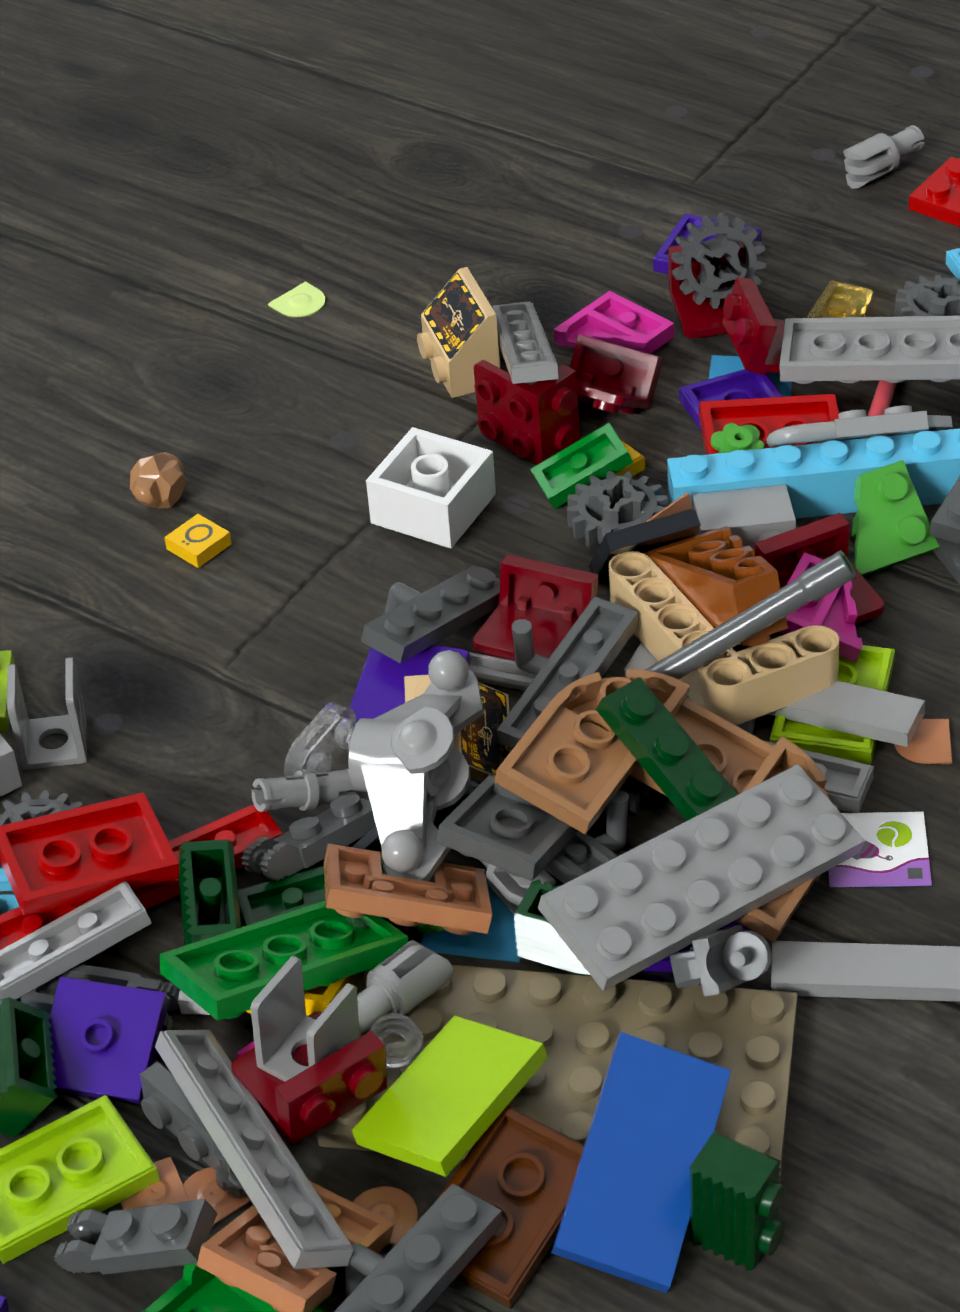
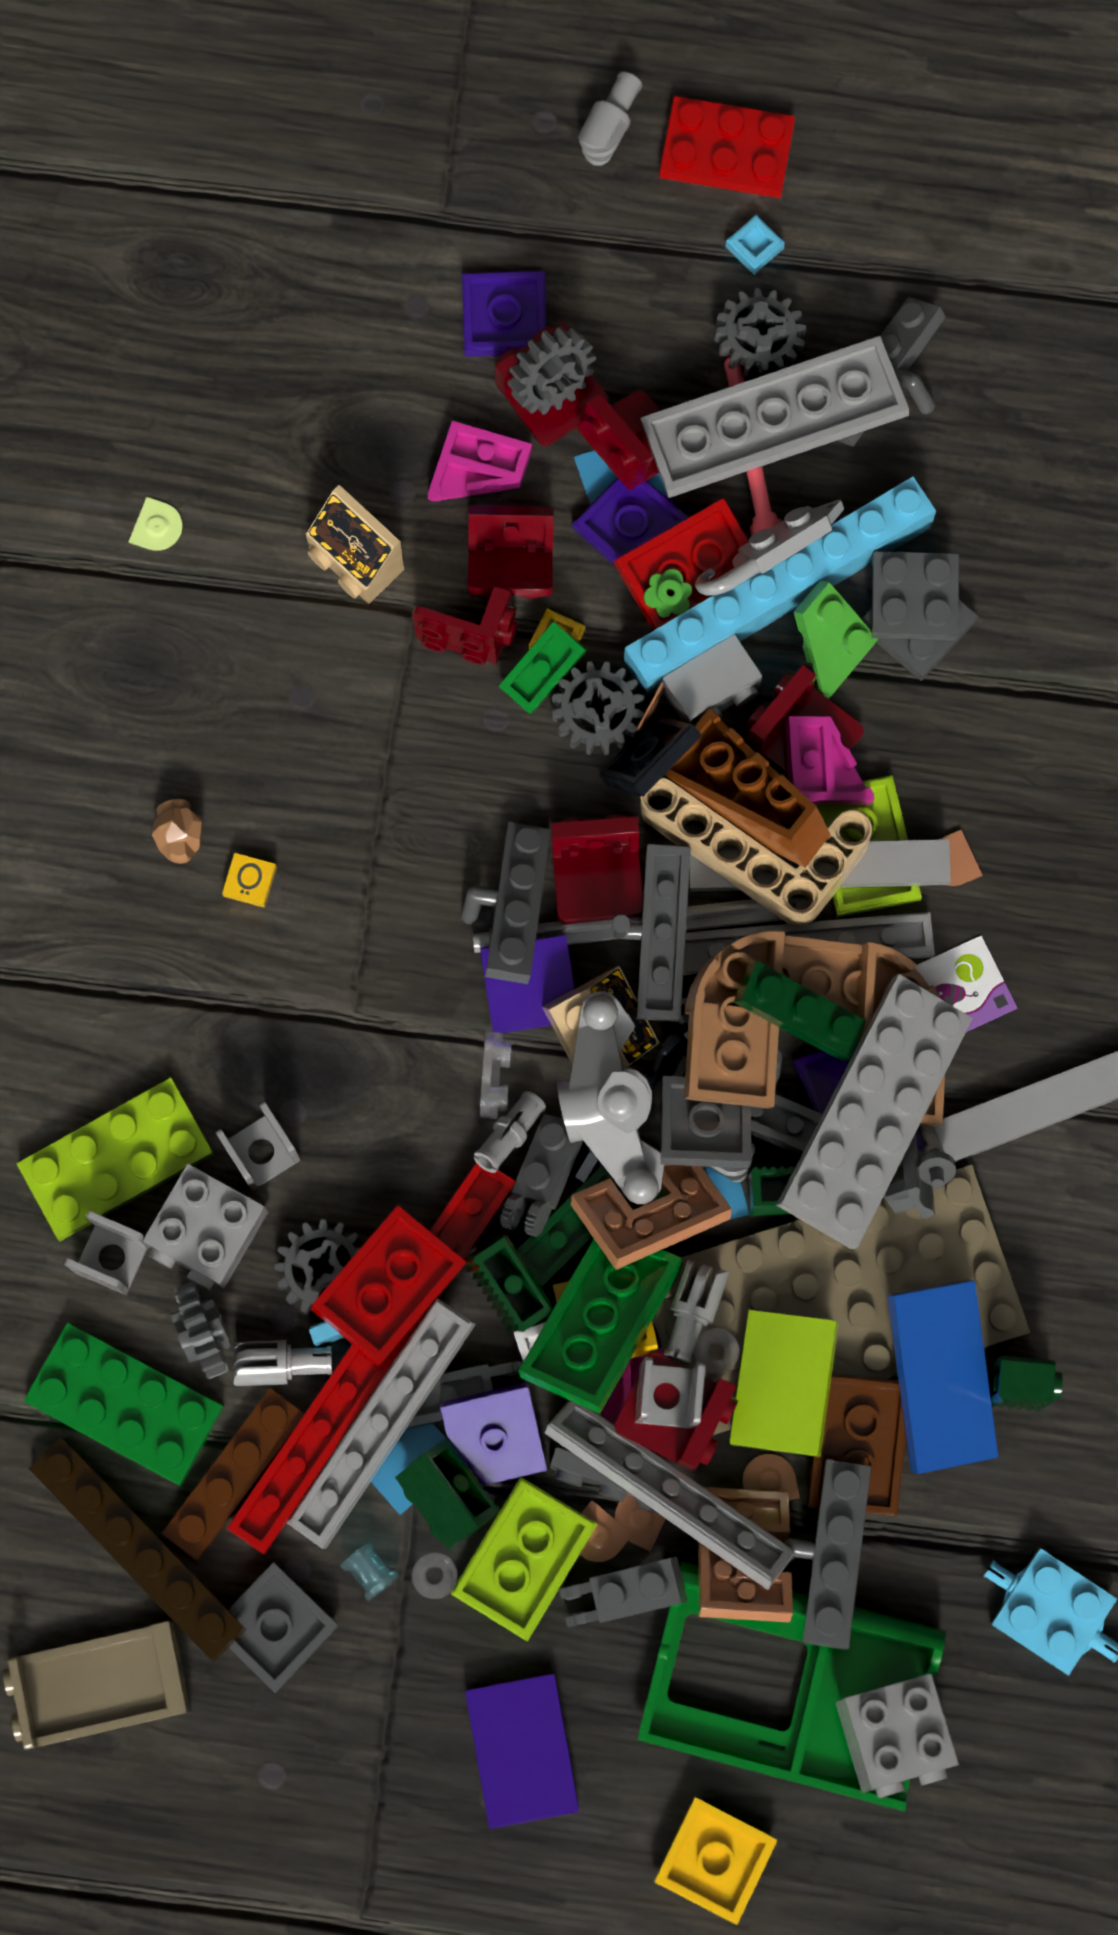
camera: 30 degrees left, 35 degrees up
white brick [366,427,496,549] -> none
light grey tile [492,301,559,384] -> none
dark grey piece [645,550,856,680] -> none
clear yellow plate [806,280,872,318] -> none

